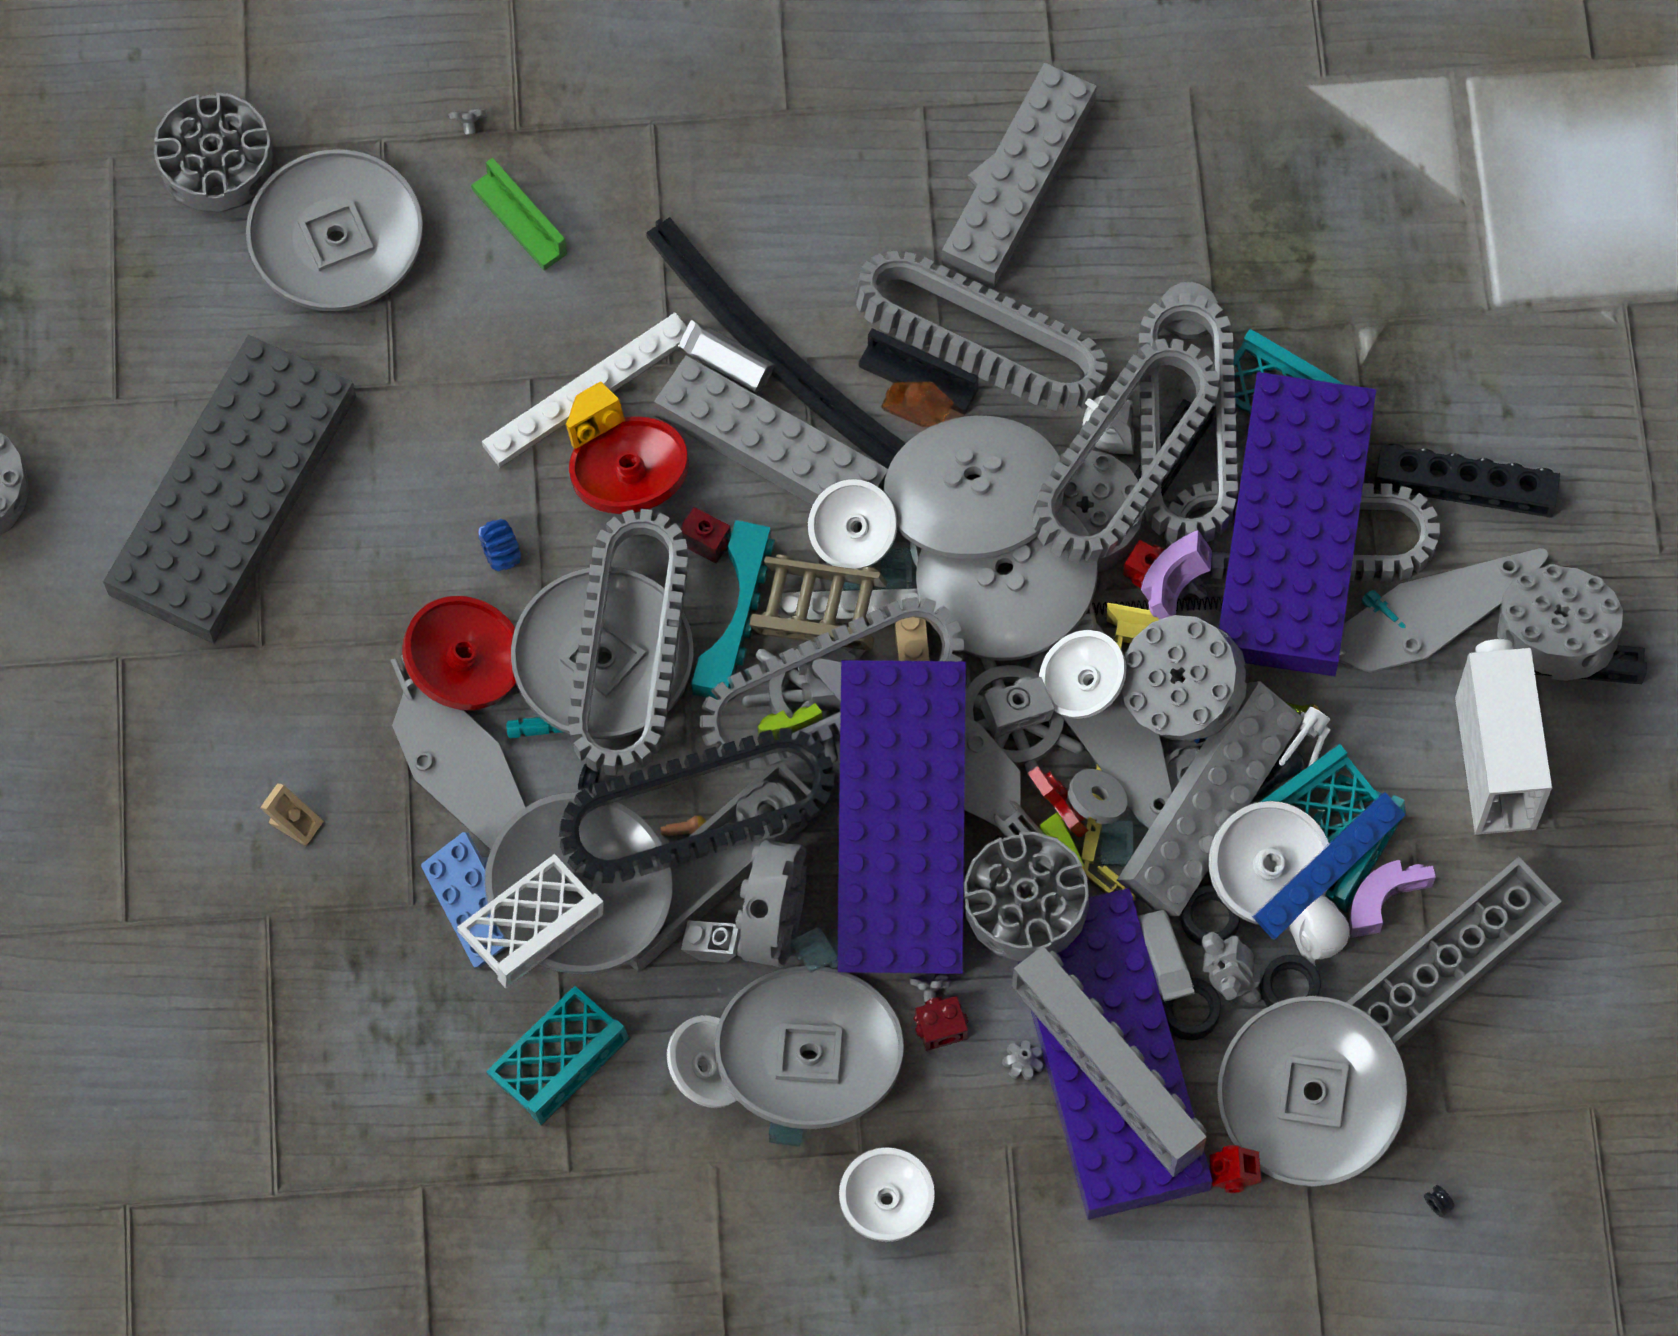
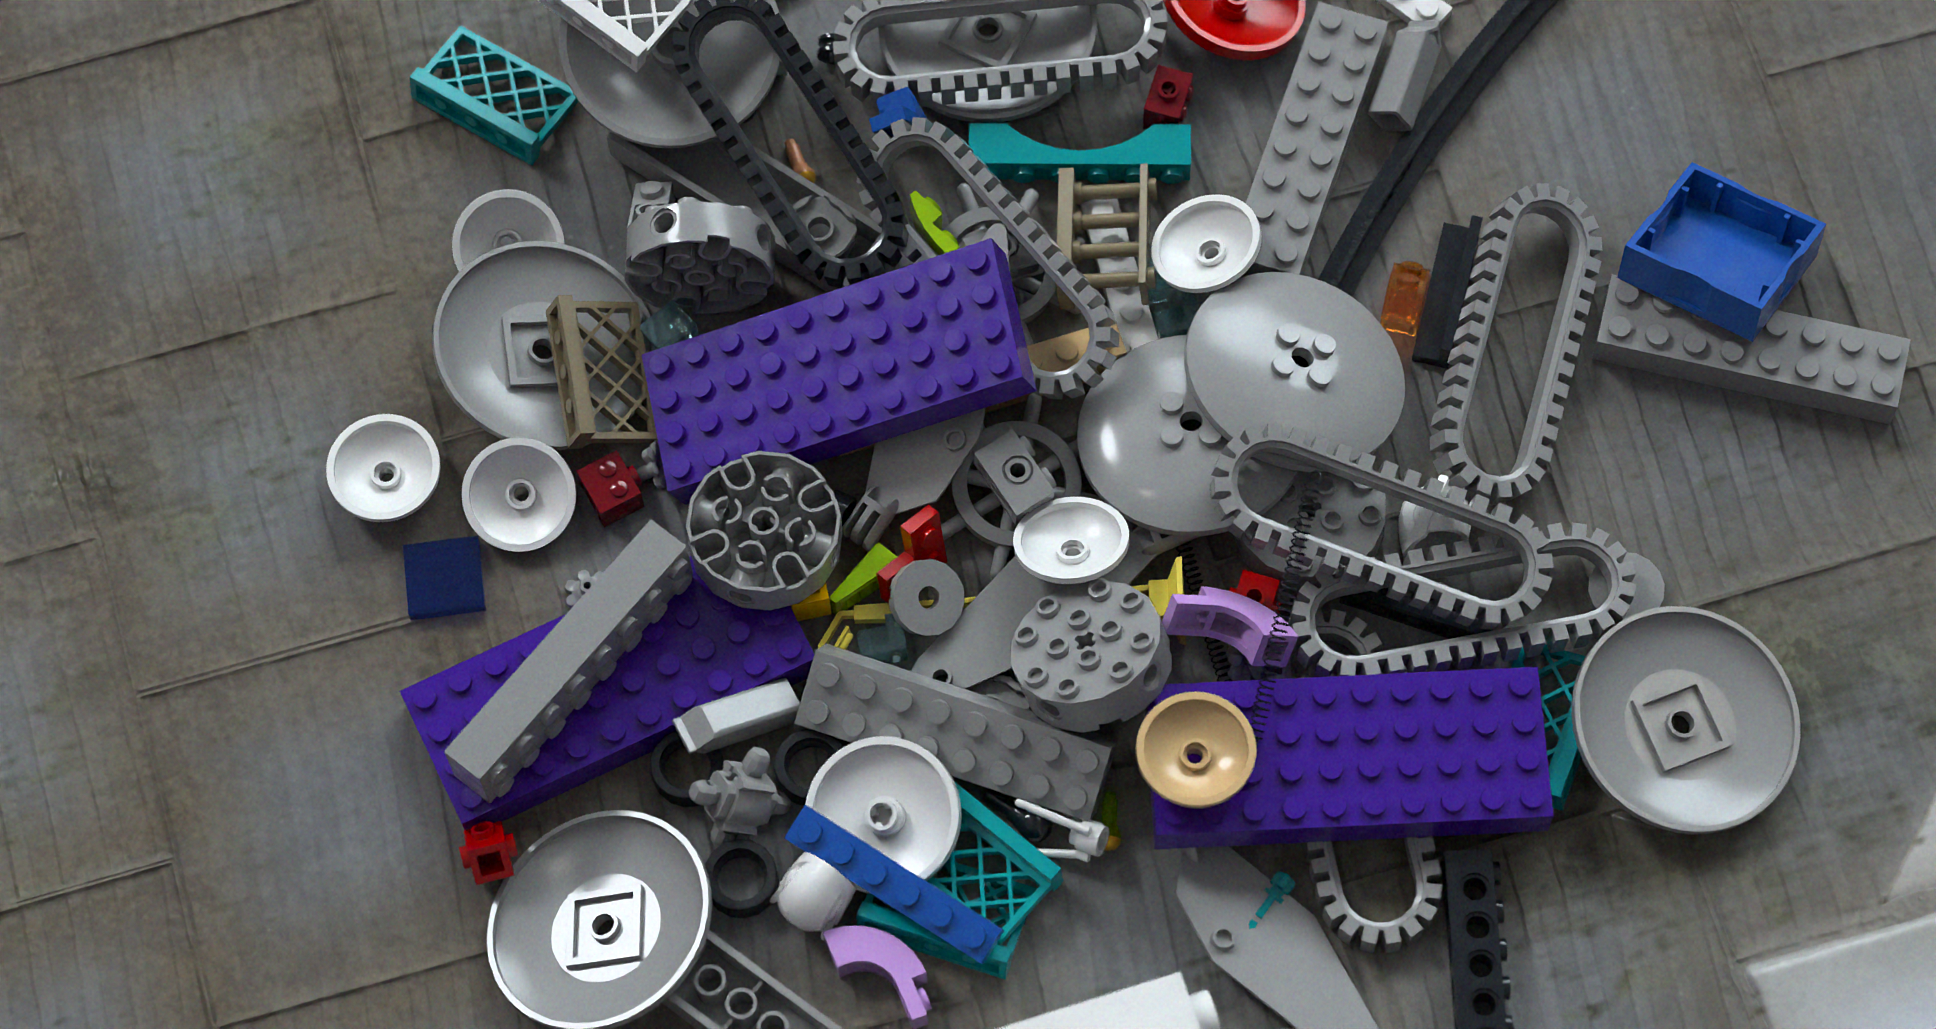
camera: 80 degrees right, 0 degrees up
none -> clear blue tile [403,536,486,620]
none -> white dish [462,437,576,552]
none -> dark tan fence [546,295,658,449]
none -> blue slope [869,87,927,137]
none -> tan dish [1136,692,1256,808]
none -> black piece [1250,470,1321,748]
none -> light grey dish [1572,606,1800,834]
none -> blue tile [1617,162,1826,342]

